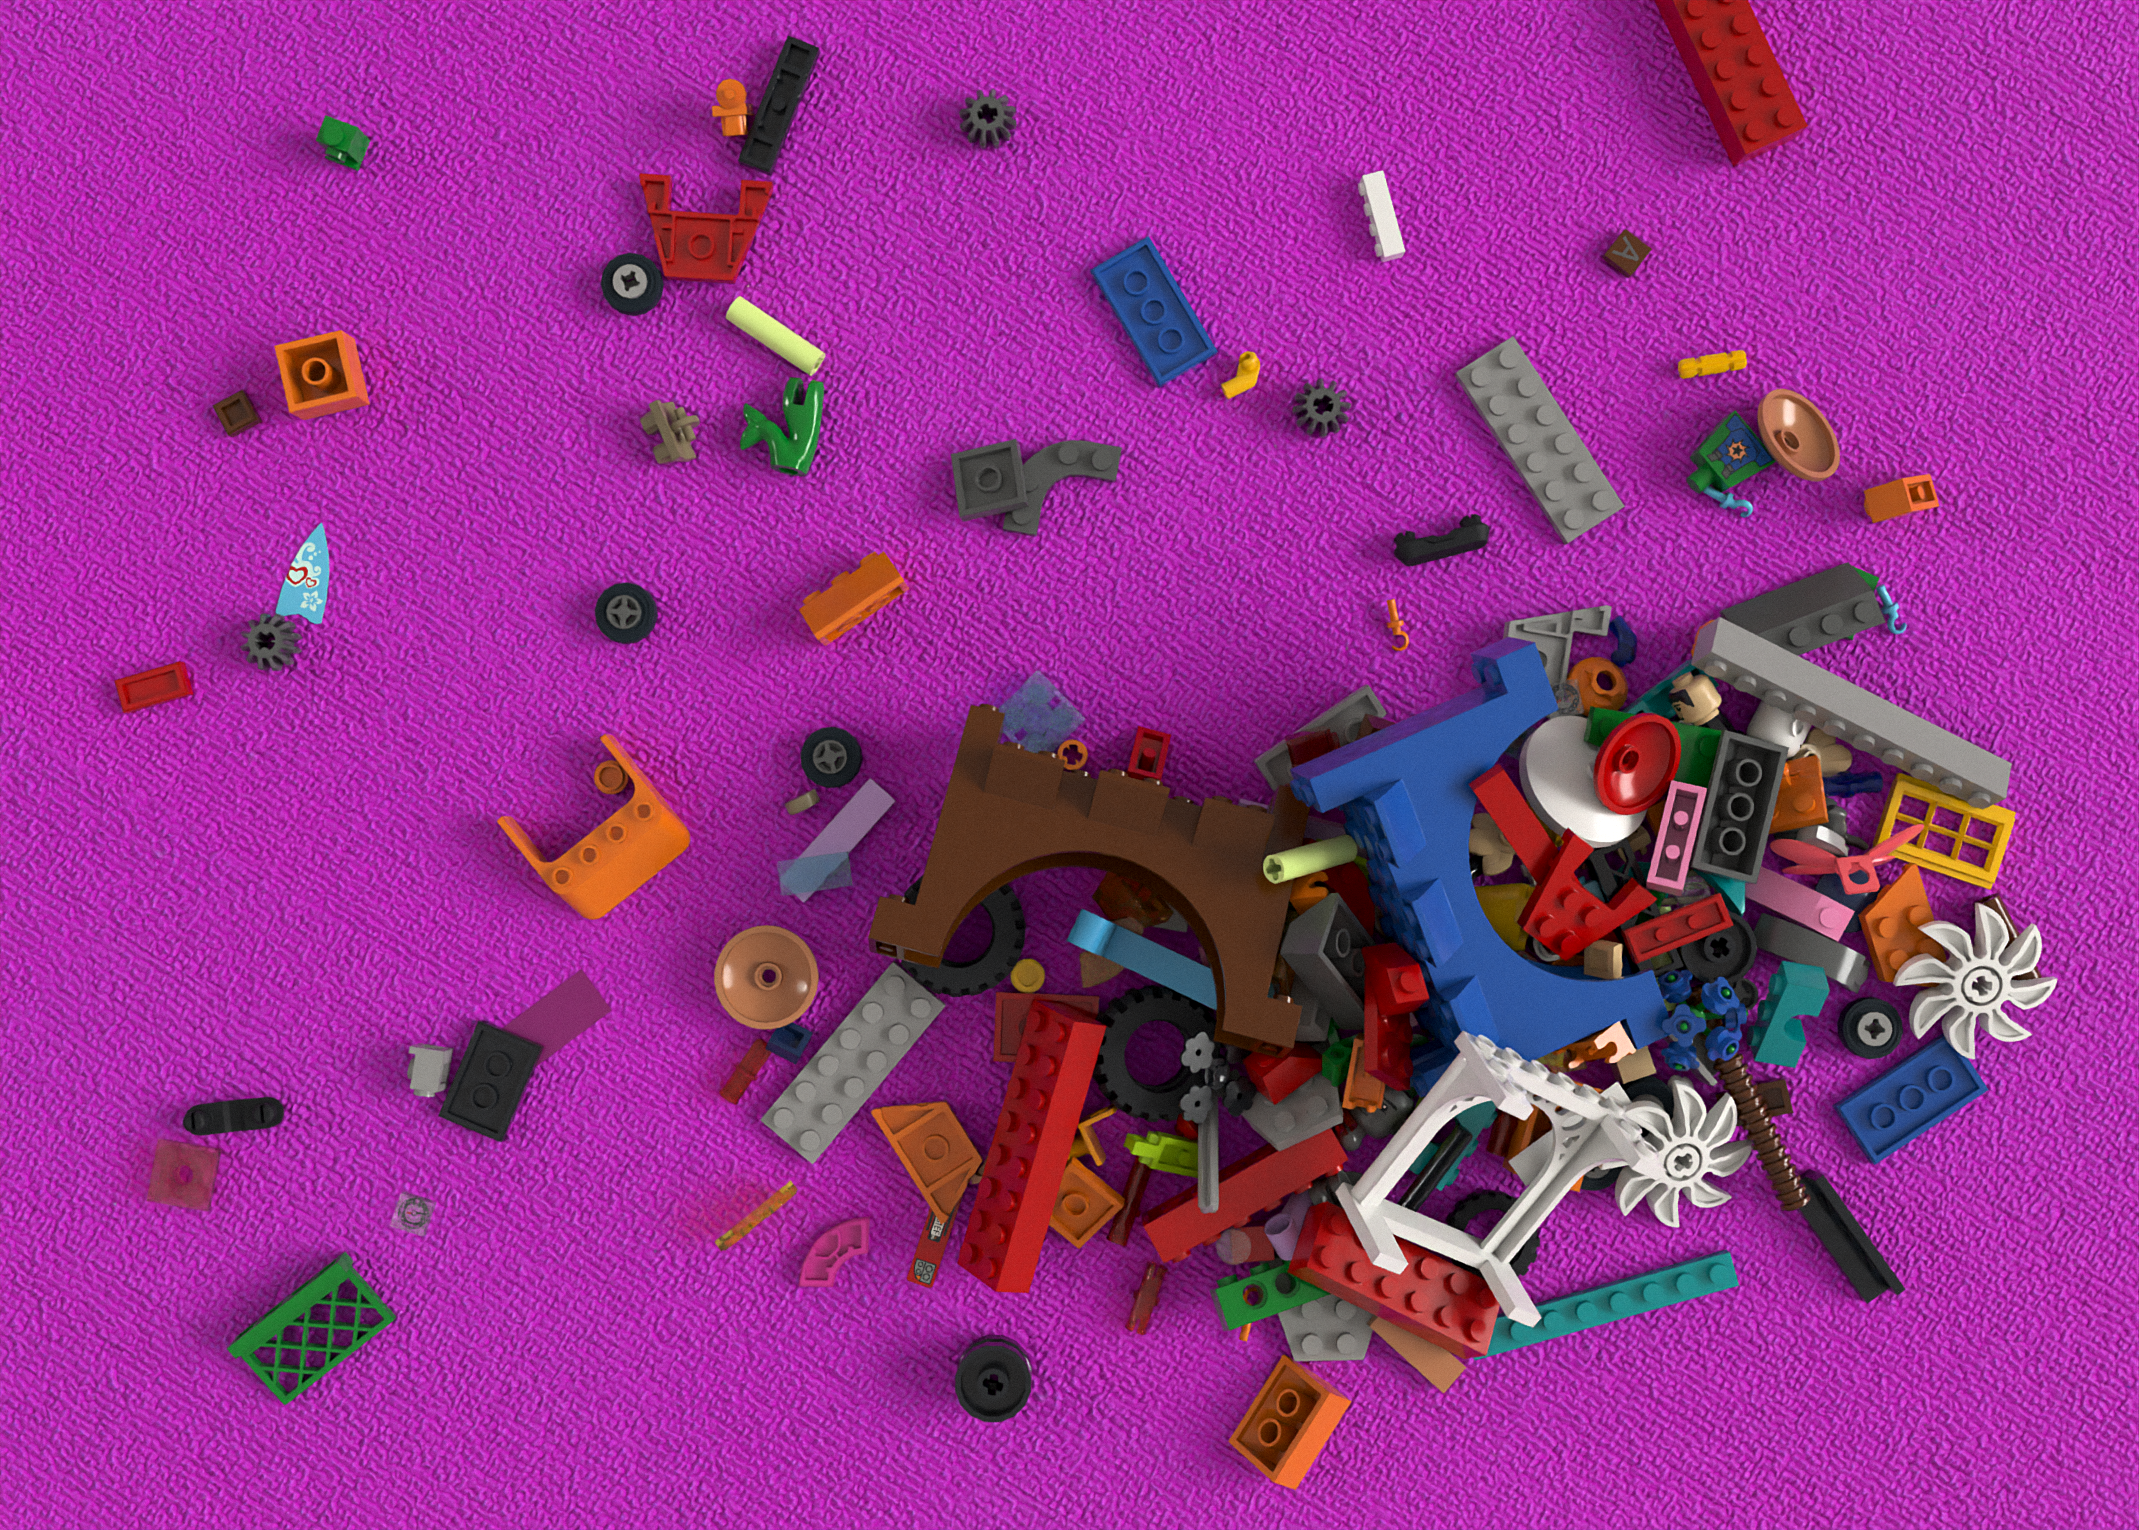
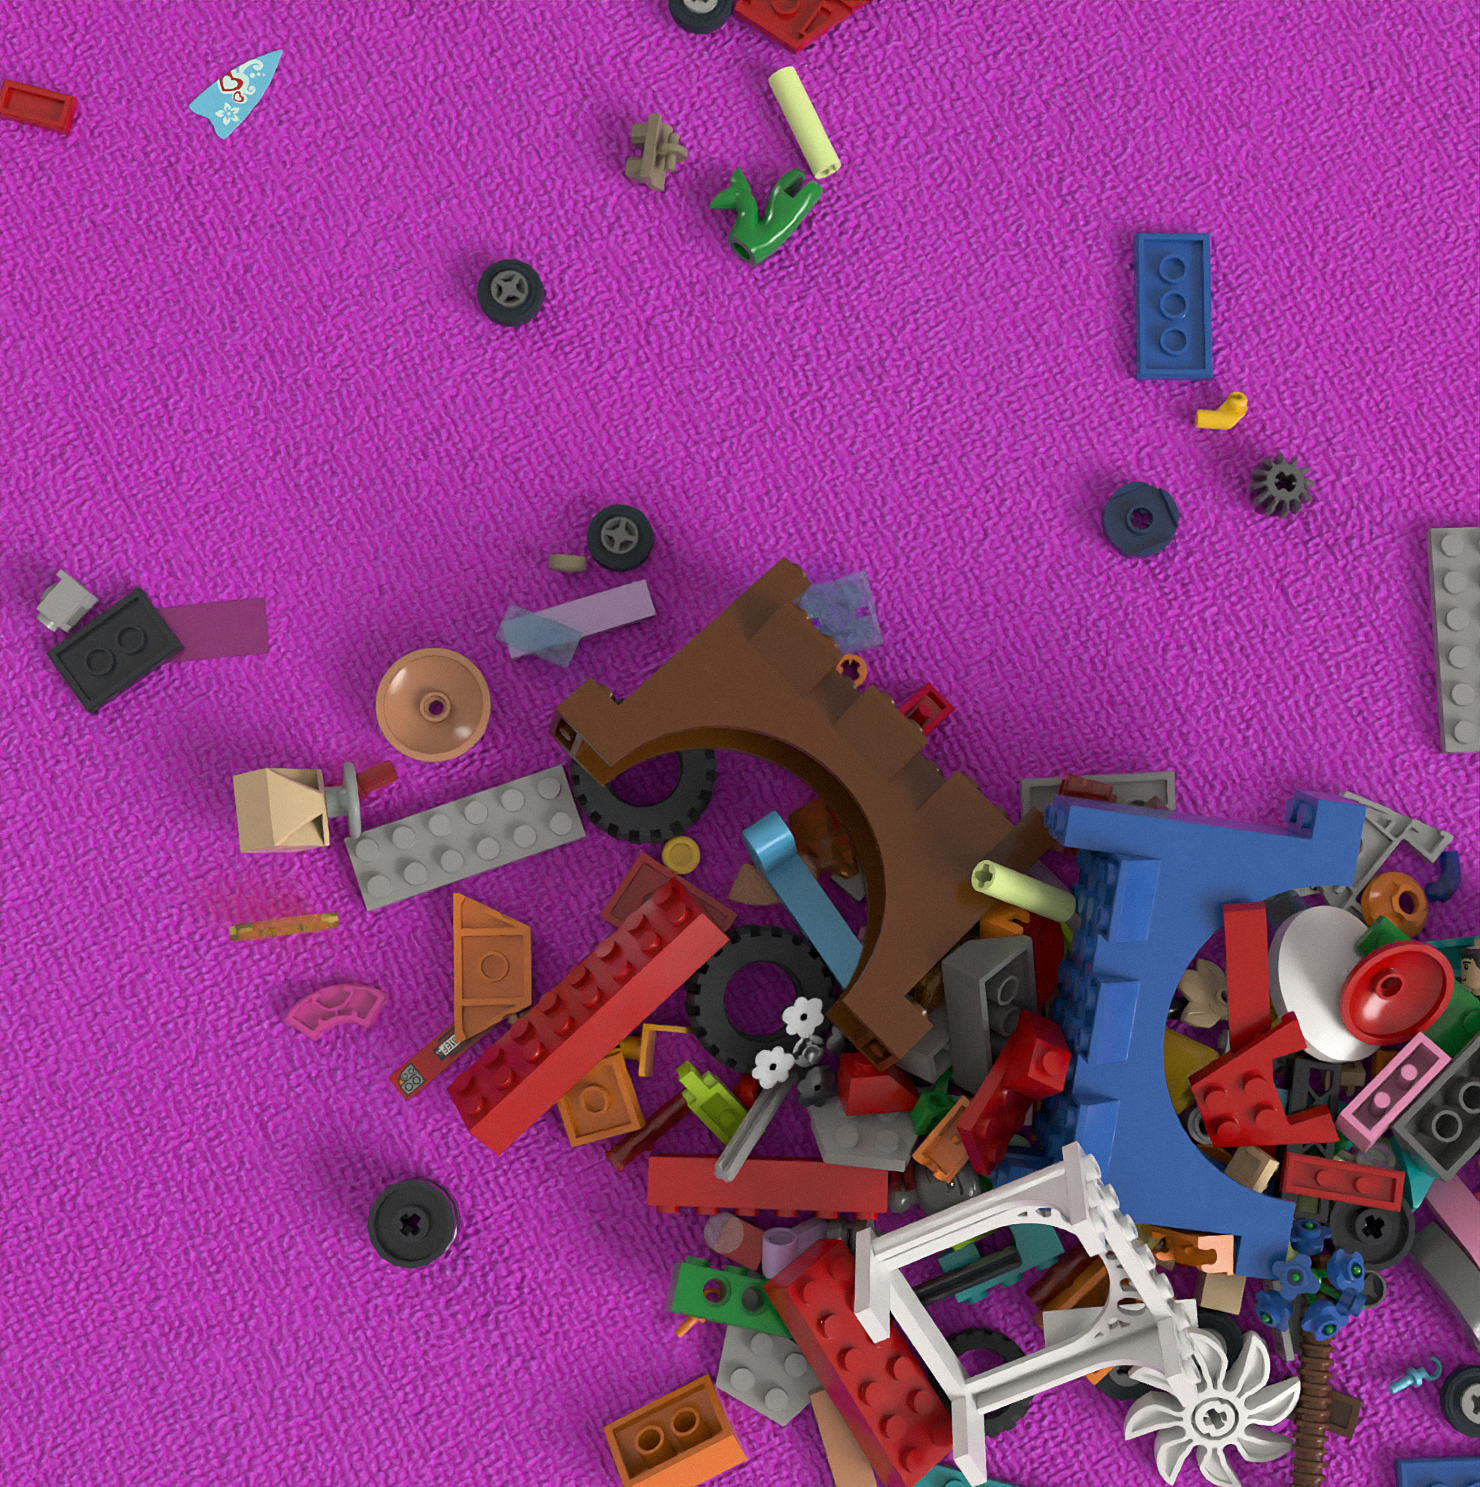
camera: 30 degrees right, 5 degrees down
dark grey gear [240,613,303,671] -> none
orange windscreen [497,733,691,920] -> none
orange plate [594,760,629,794] -> none
dark blue plate [765,1022,813,1064] -> none
orange slope [799,551,909,646] -> none
dark grey hinge [951,439,1029,522] -> none
dark grey gear [959,89,1017,149] -> none
dark grey plate [1003,440,1122,537] -> none
clear red pin [1125,1261,1168,1335] -> none
white piece [1358,170,1405,262] -> none
orange hand [1387,599,1409,651] -> none
black piece [1394,514,1490,566] -> none
clear tile [1549,678,1585,720] -> none
teal arch [1746,961,1830,1068] -> none
none -> tan piece [233,761,361,853]
none -> dark blue plate [1102,481,1179,558]
none -> medium azure hand [1387,1357,1442,1394]

